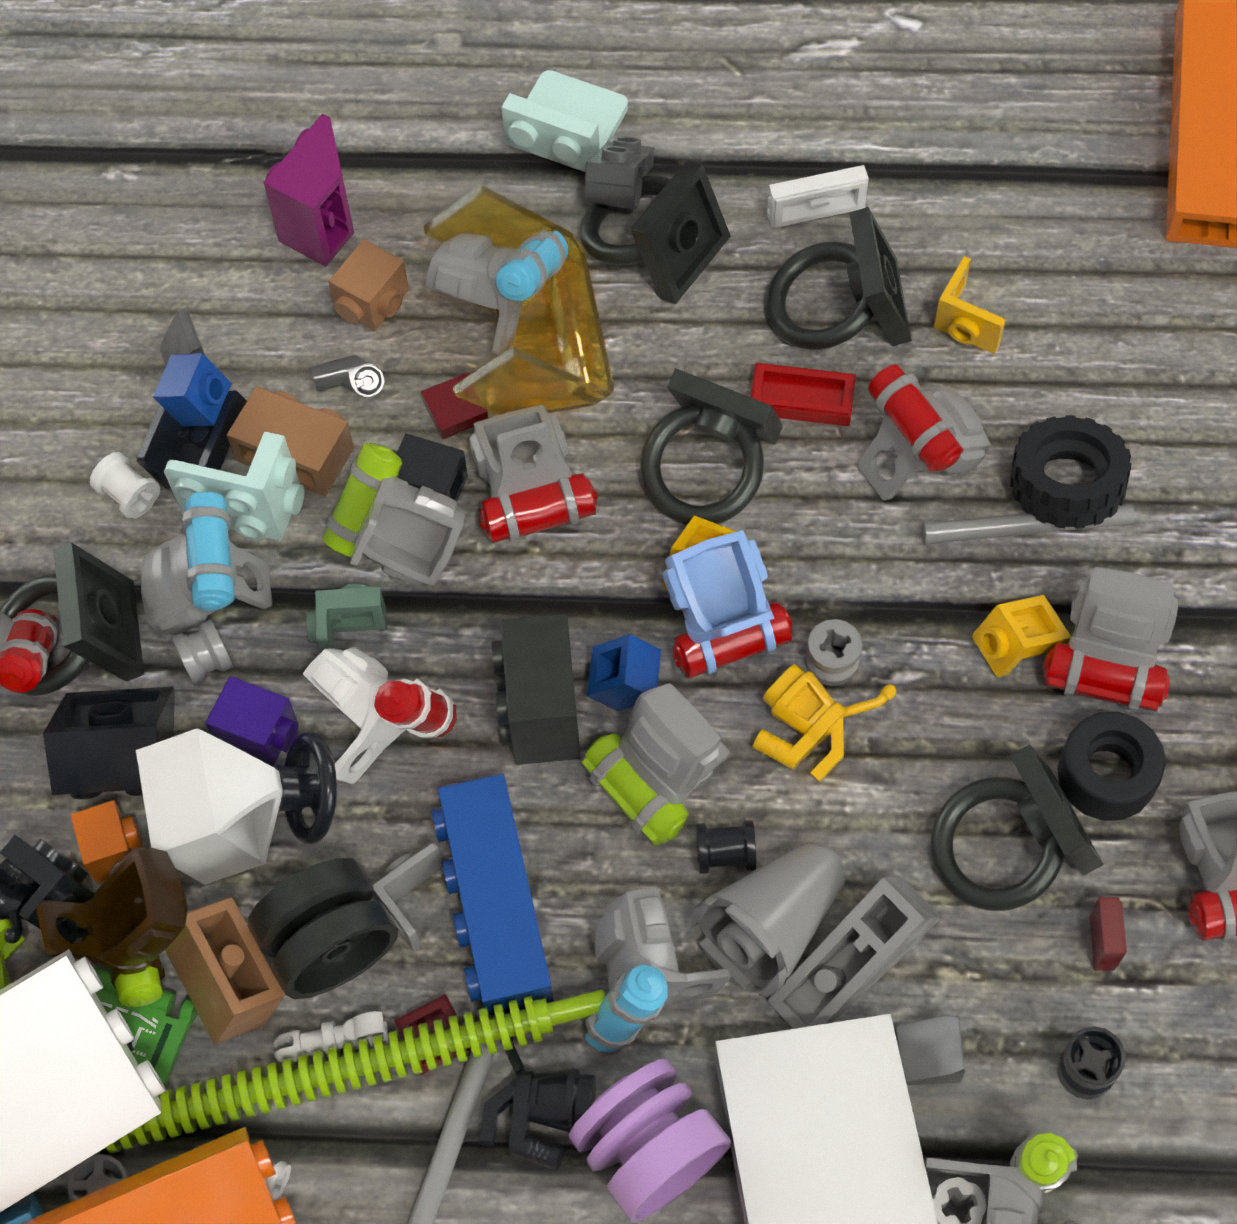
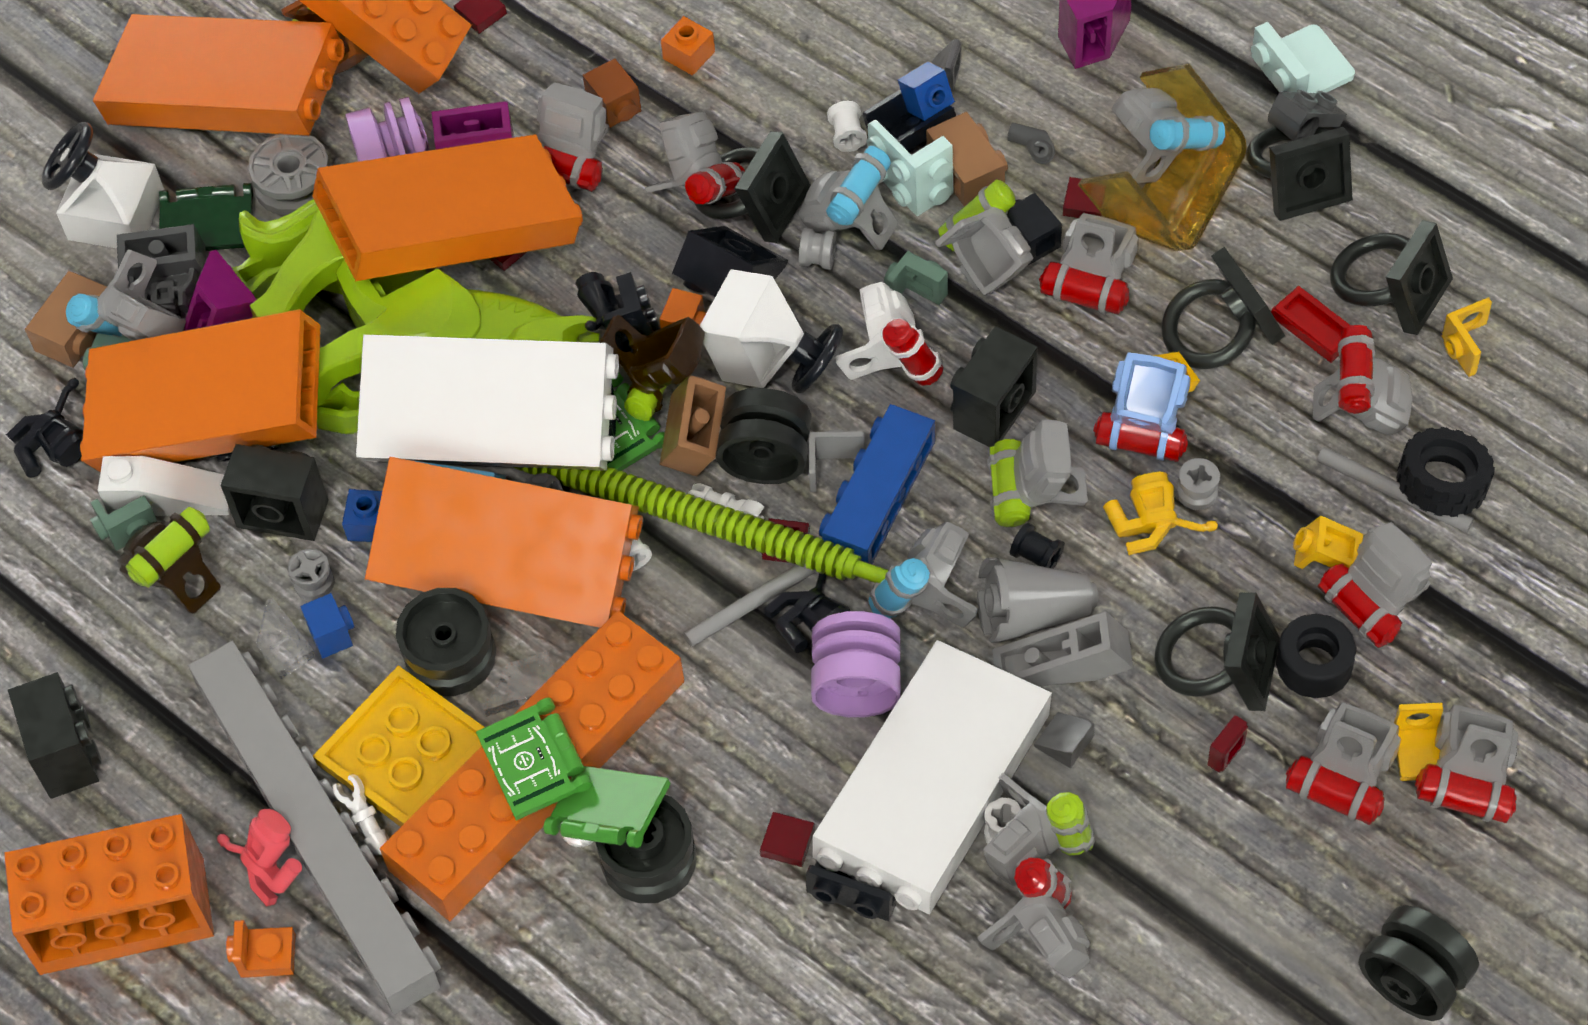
camera: 40 degrees right, 5 degrees down
dark purple brick [205,676,299,766] -> none
medium nougat brick [328,239,409,331] -> none
blue plate [587,634,661,711] -> none
white tile [767,165,869,228] -> none
black wheel [1057,1026,1126,1100] -> none

